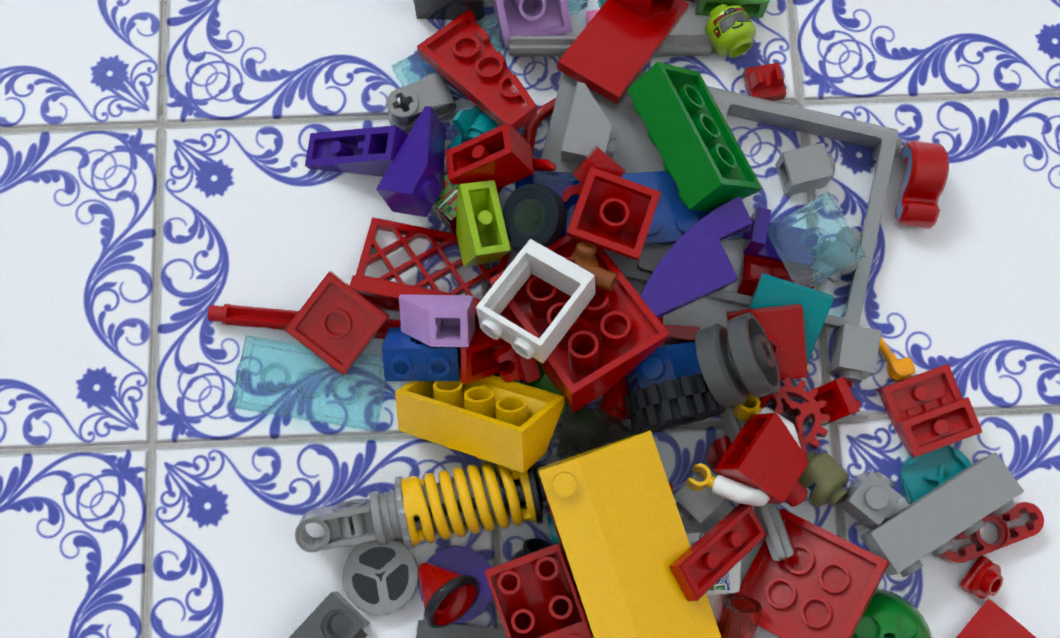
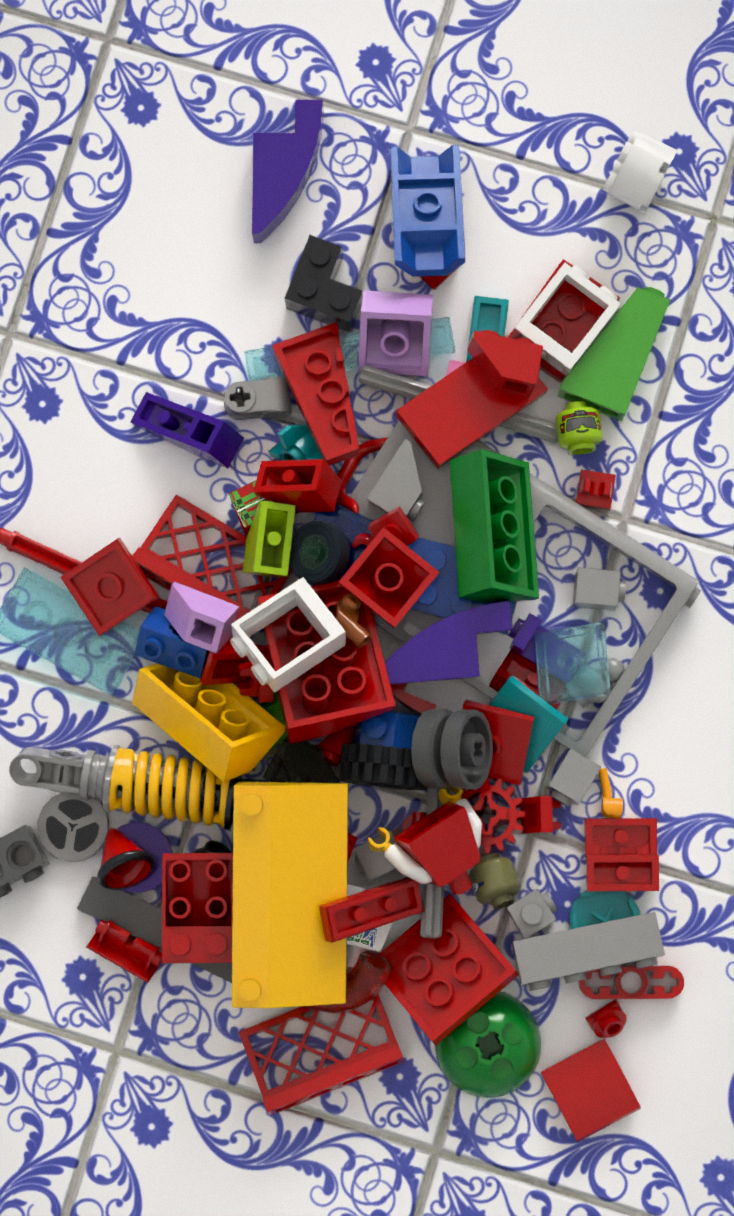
camera: 25 degrees right, 5 degrees up
dark purple slope [376,106,446,217] -> none
red animal [895,140,949,229] -> none

